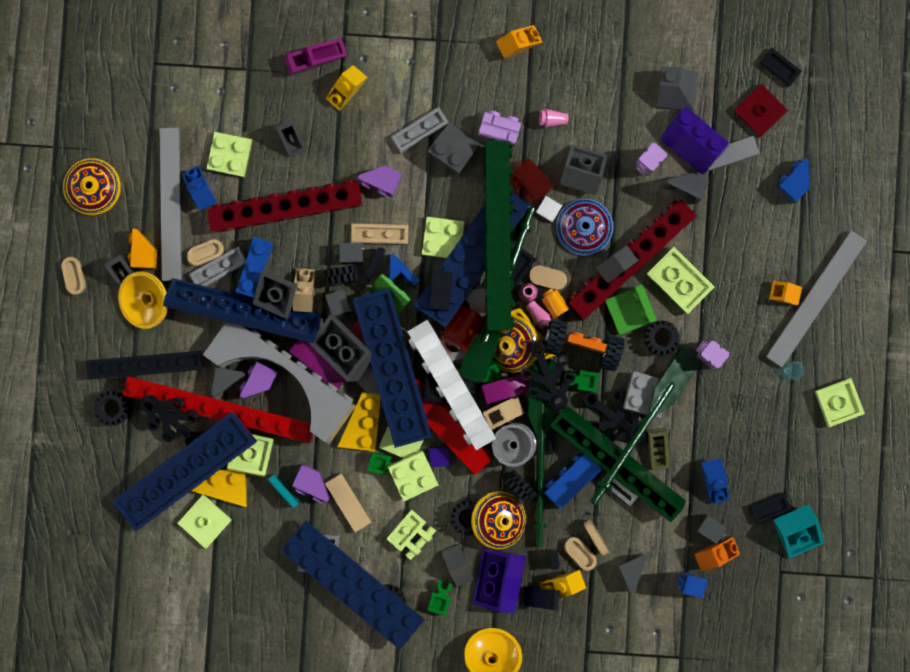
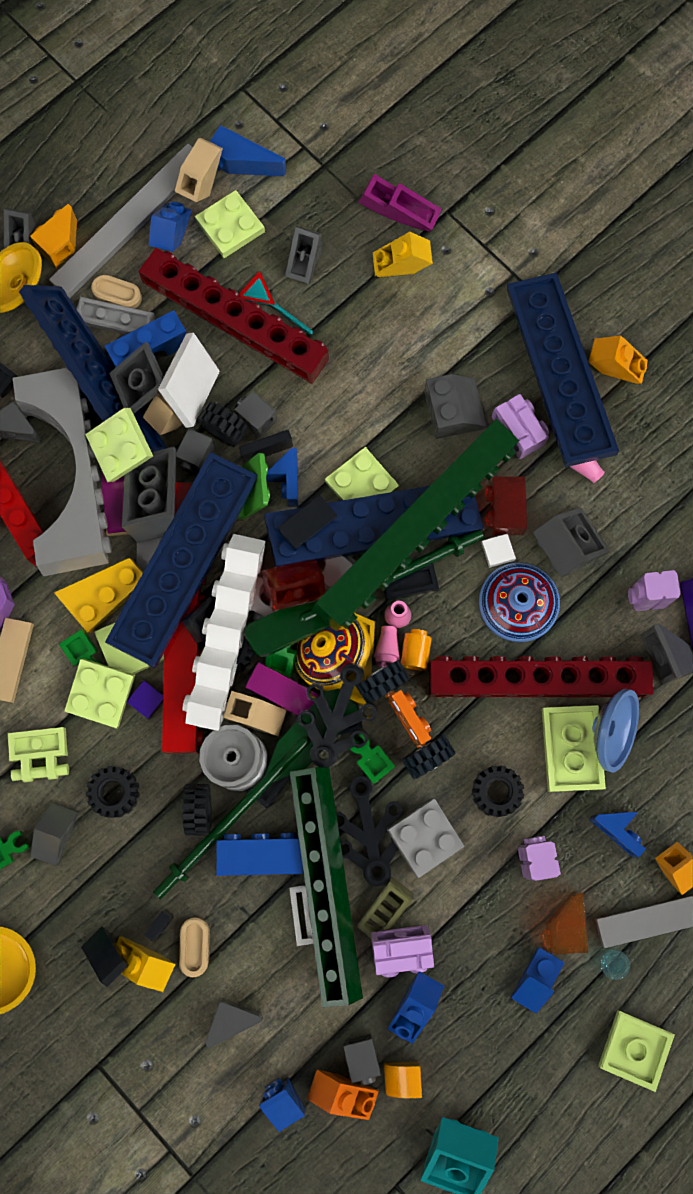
camera: 45 degrees right, 10 degrees down
dish [63,158,121,216] -> none
medium lavender slope [239,362,279,398] -> none
tan tile [351,224,409,245] -> none
medium lavender slope [358,166,403,197] -> none
light grey tile [391,107,449,154] -> none
dish [471,491,526,549] -> none
dark purple slope [472,547,526,613] -> none
tan tile [529,266,567,290] -> none
tan tile [584,519,609,556] -> none
dark green piece [590,347,700,505] -> none
dark grey slope [596,245,638,283] -> none
bright green bracket [605,285,657,335] -> none
black tile [749,492,793,524] -> none
none -> yellowish green plate [85,408,153,482]
none -> white tile [158,332,220,428]
none -> tan slope [175,138,223,202]
none -> blue slope [210,125,286,176]
none -> teal piece [238,271,313,335]
none -> lavender brick [371,925,434,977]
none -> light orange brick [384,1061,422,1098]
none -> dark blue plate [507,272,619,467]
none -> blue slope [510,947,565,1014]
none -> clear orange slope [542,892,588,954]
none -> blue slope [589,812,646,858]
none -> medium blue dish [592,689,639,773]

